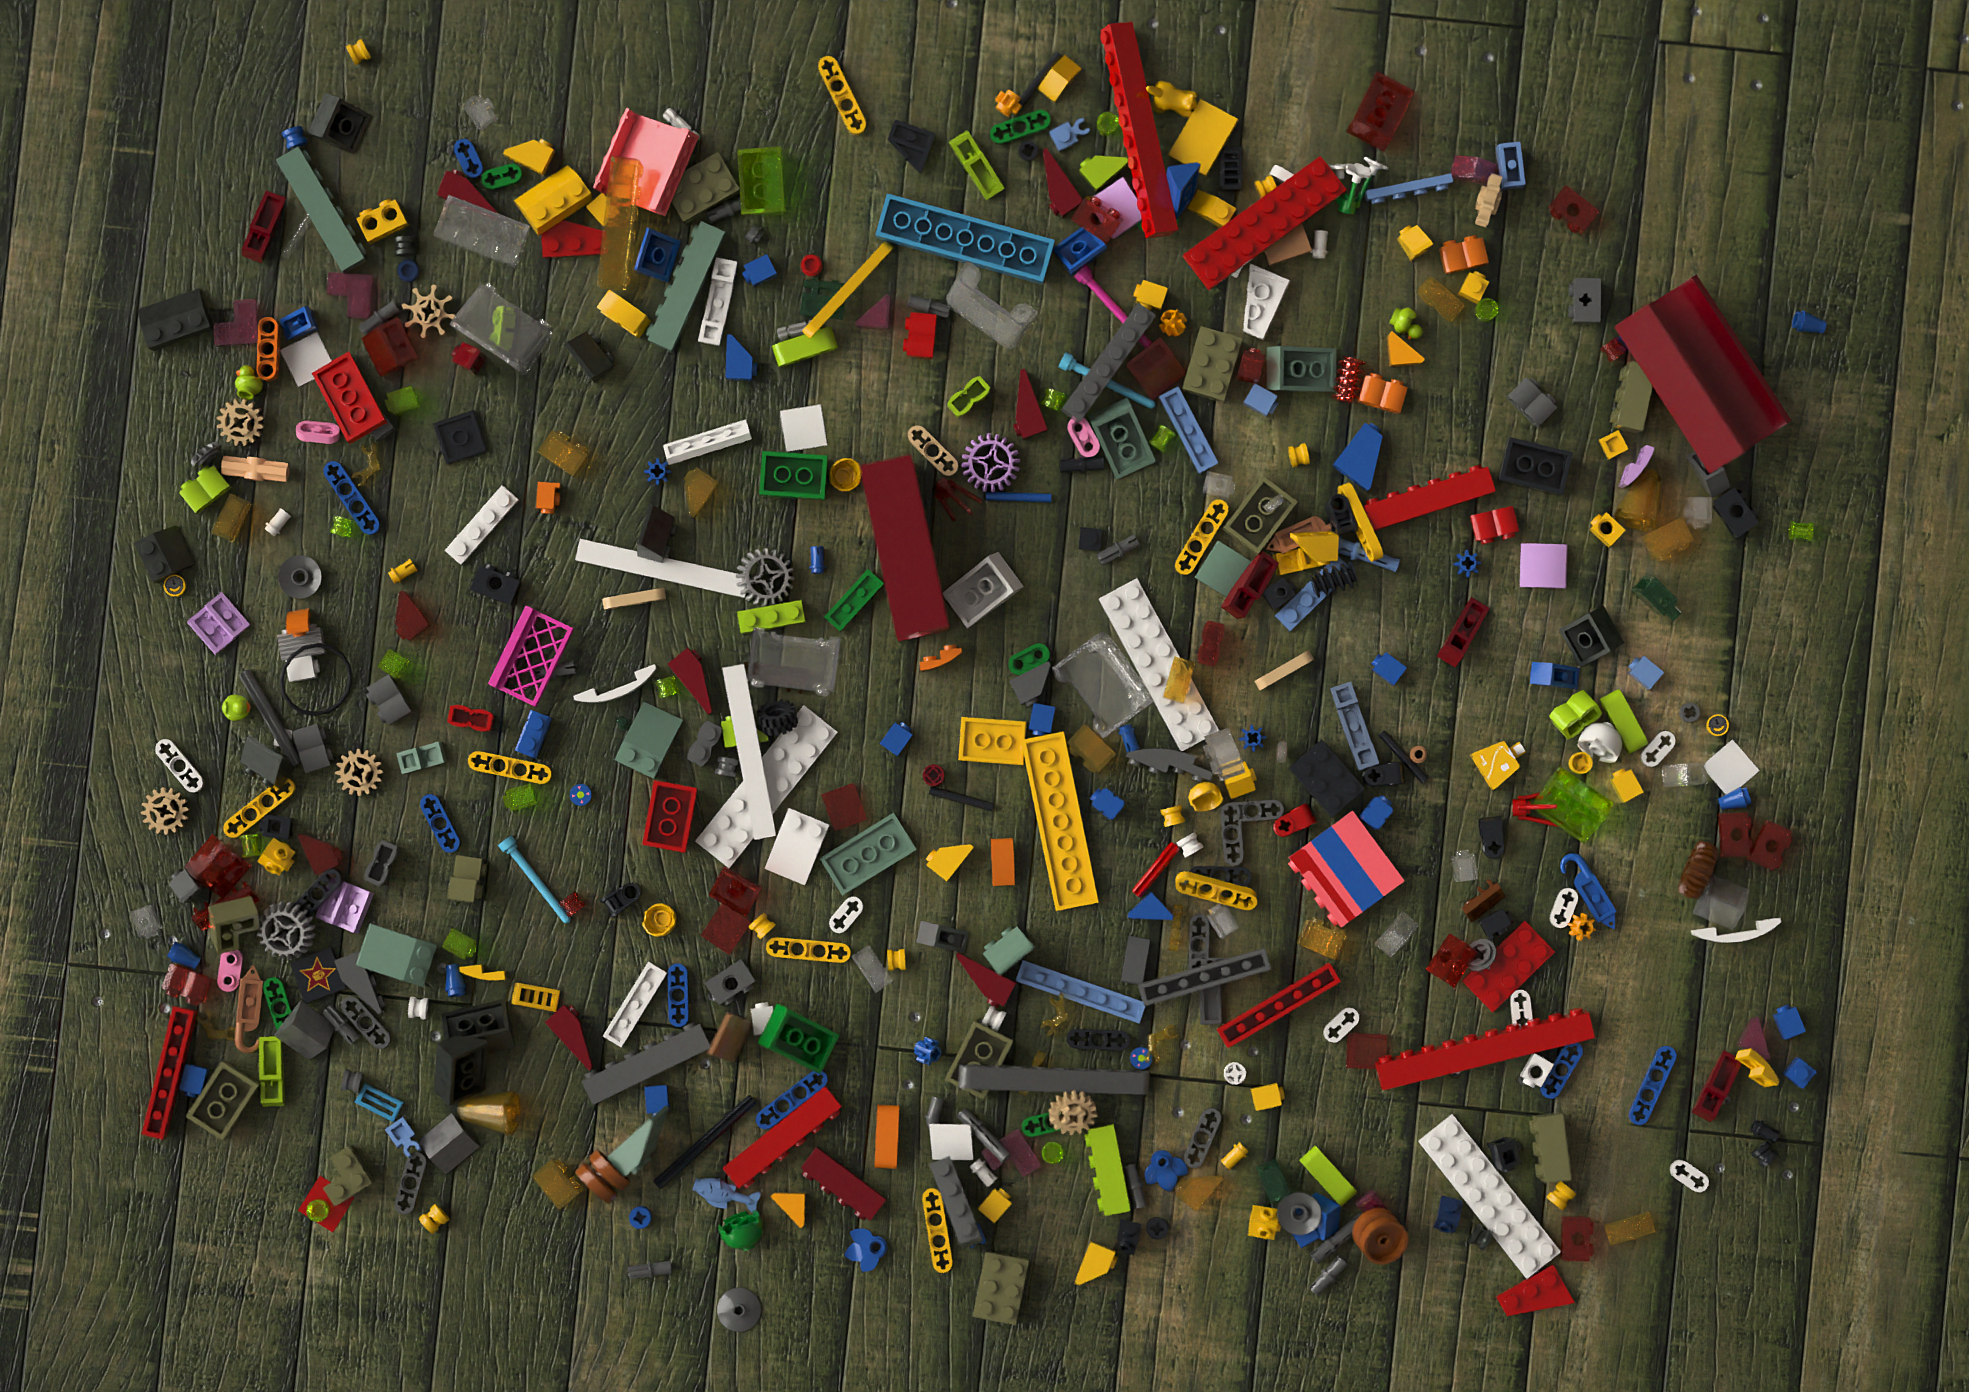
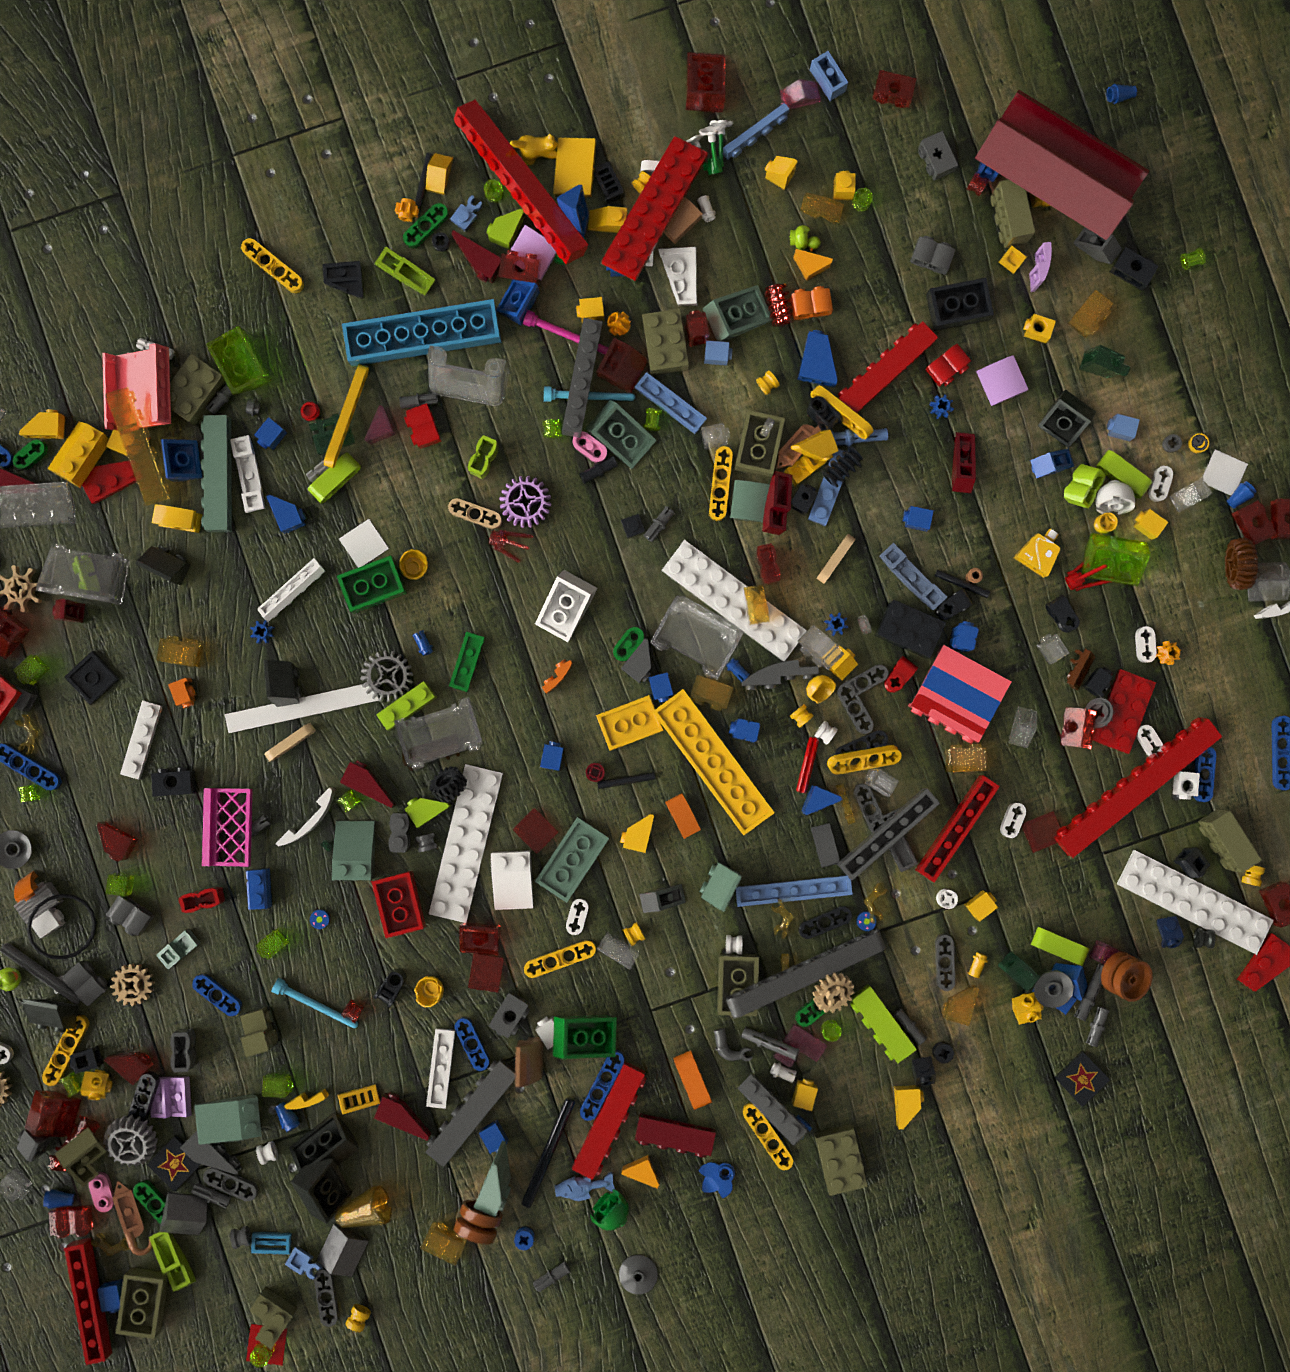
camera: 25 degrees left, 0 degrees up
yellow pin [388,559,417,584] -> none
yellow beam [468,751,552,784] -> none
clear yellow slope [684,467,719,519] -> none
white tile [722,664,776,840] -> none
yellow wheel [749,913,776,940] -> none
dark red piece [859,454,949,642] -> none
blue gear [914,1037,941,1066] -> none
white sticker [929,1124,973,1160] -> none
dark red slope [956,953,1016,1008] -> none
blue bar [986,492,1051,502] -> none
dark red slope [1013,368,1047,440] -> none
blue plate [1144,1150,1188,1191] -> none
orange brick [1439,235,1489,274] -> none
tan gear [1475,173,1503,227] -> none
blue plate [1560,853,1617,929] -> none
clear yellow cone [1614,469,1661,532] -> none
clear brick [1683,497,1712,529] -> none
none -> black tile [1054,1051,1110,1107]

